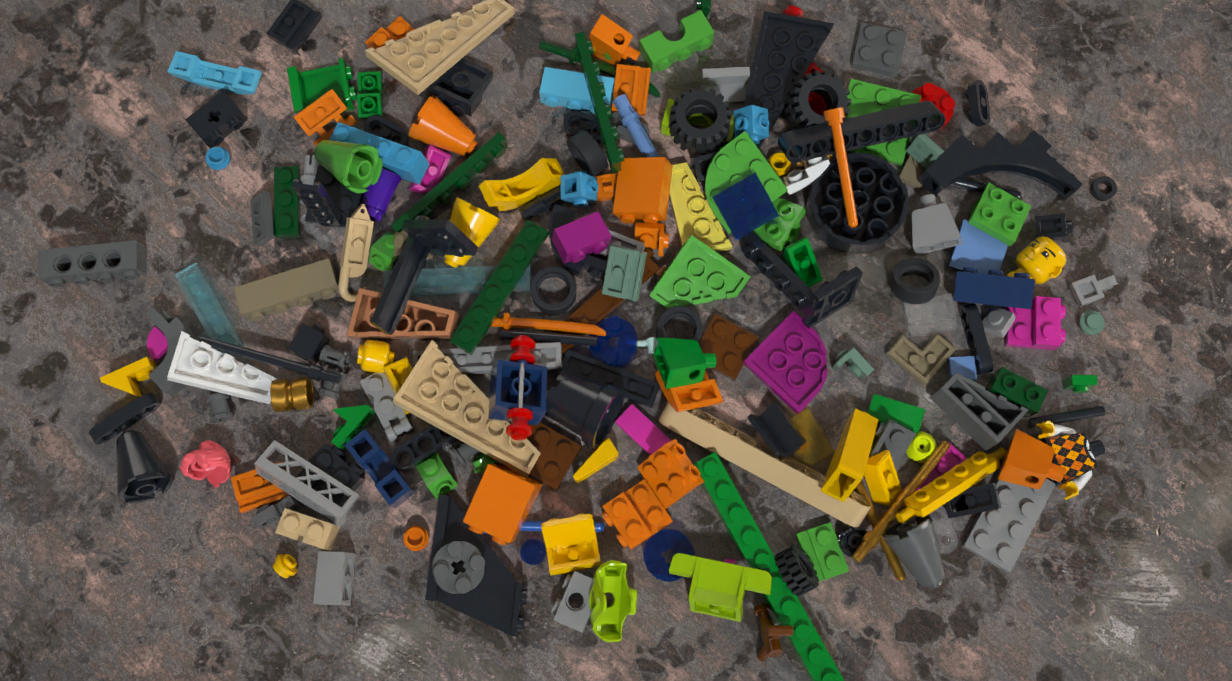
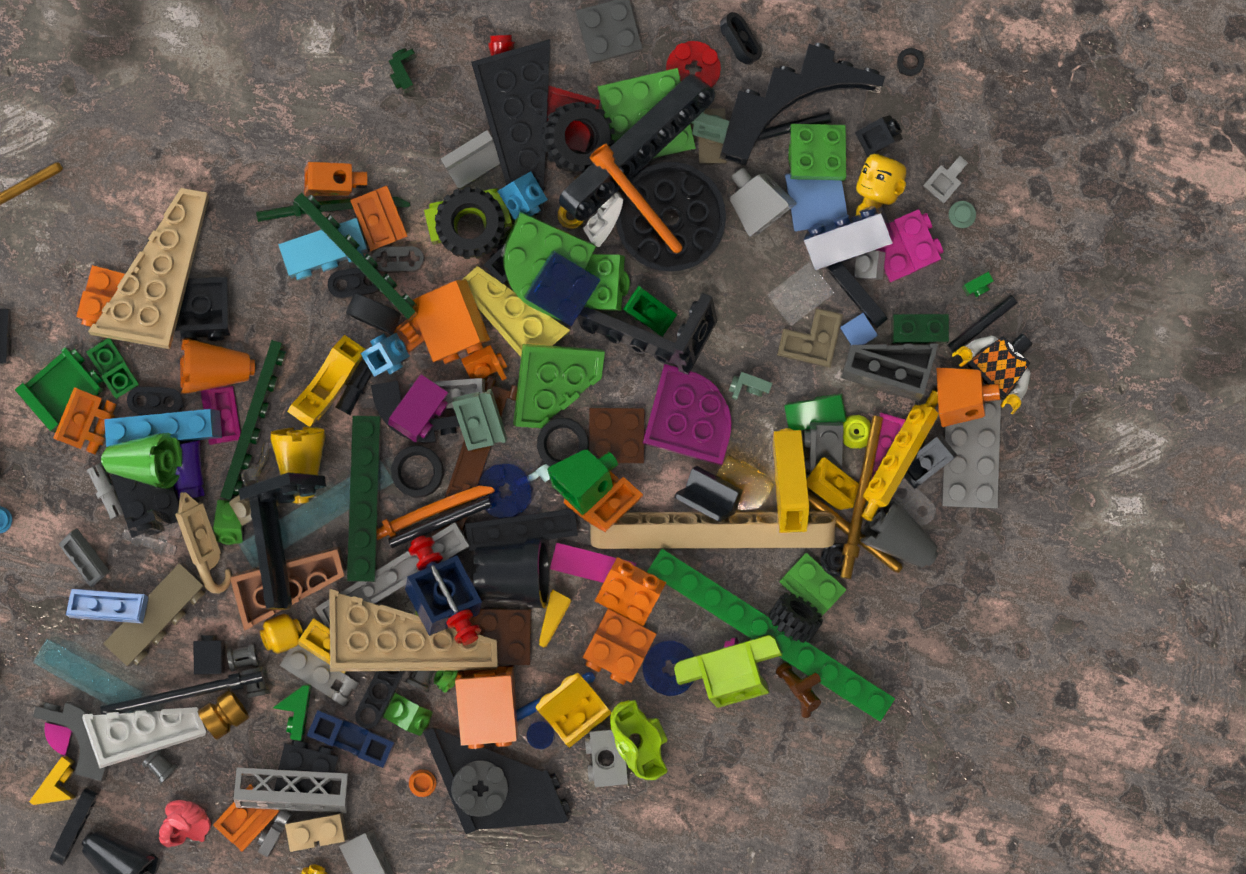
camera: 25 degrees left, 10 degrees up
dark green plate [274,166,301,238] -> none
medium blue pin [613,94,660,158] -> none
bright green arch [639,10,715,73] -> none
black tyre [890,258,940,304] -> none
none -> medium blue tile [66,589,149,623]

